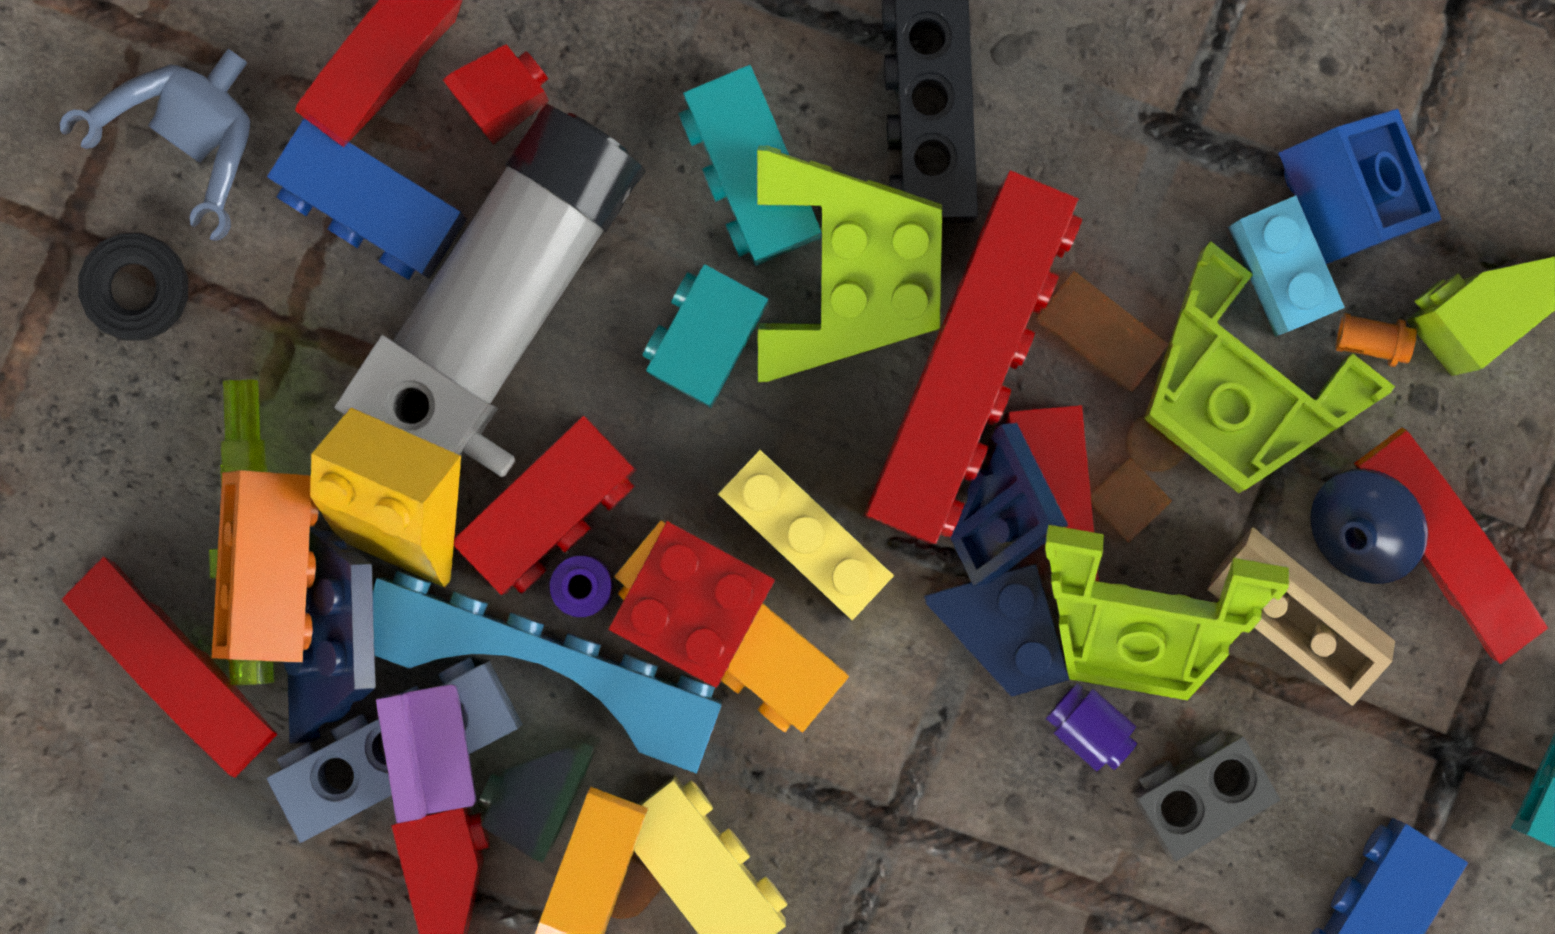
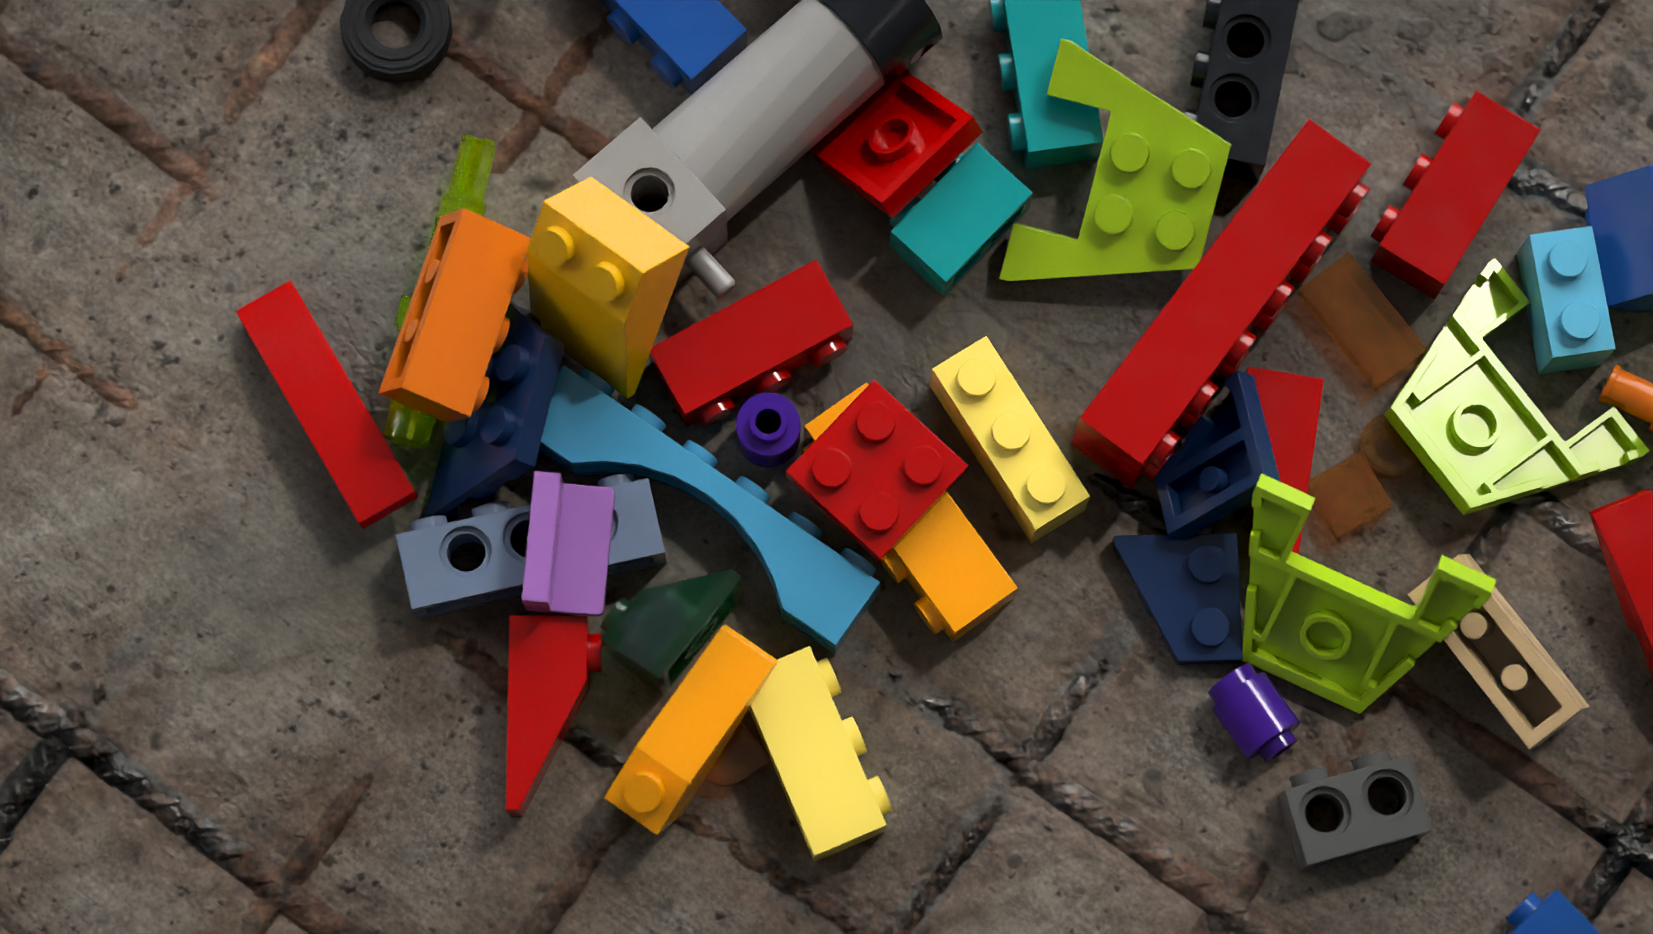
camera: 20 degrees right, 10 degrees down
dark blue dish [1310,468,1428,584] -> none
none -> red plate [811,71,983,219]
none -> red brick [1370,90,1541,300]

